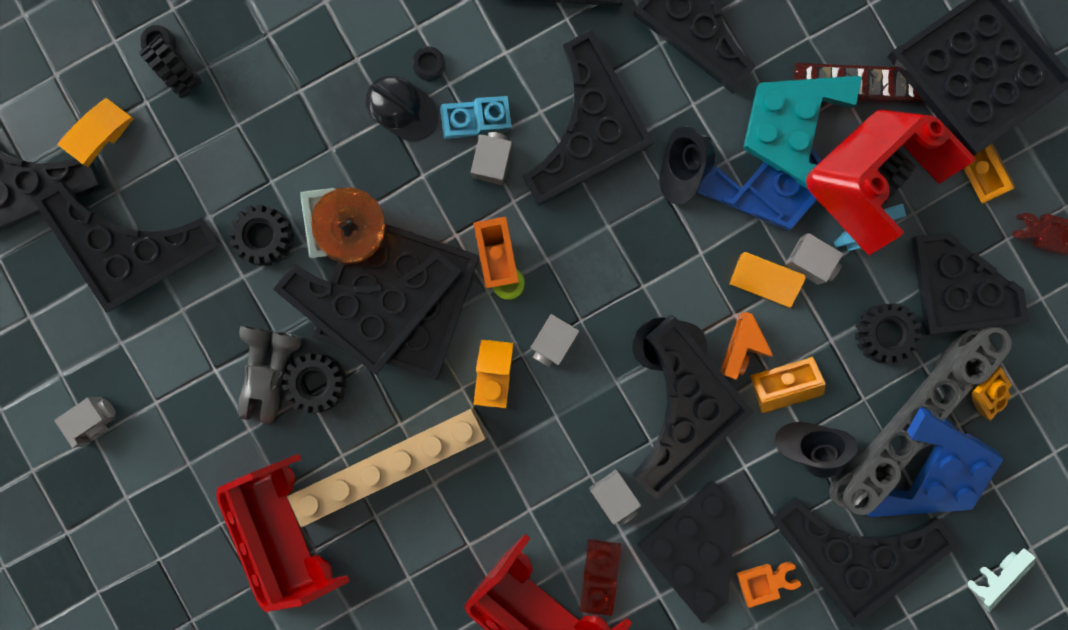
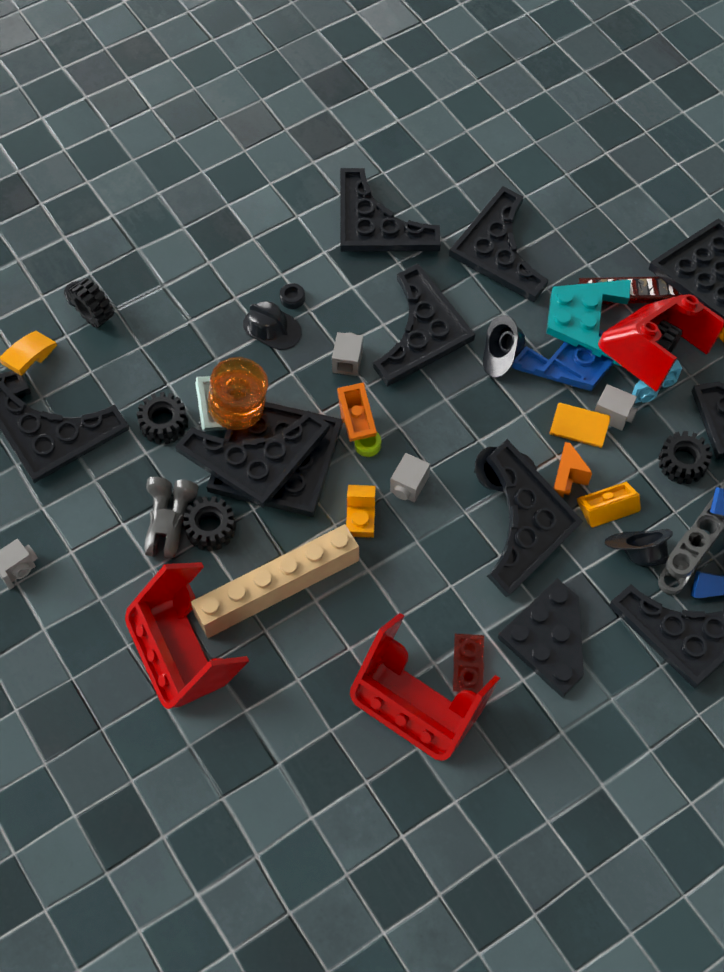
camera: 10 degrees left, 25 degrees down
medium azure slope [440,96,512,139] -> none
light grey brick [589,469,641,525] -> none
orange plate [736,562,801,608] -> none

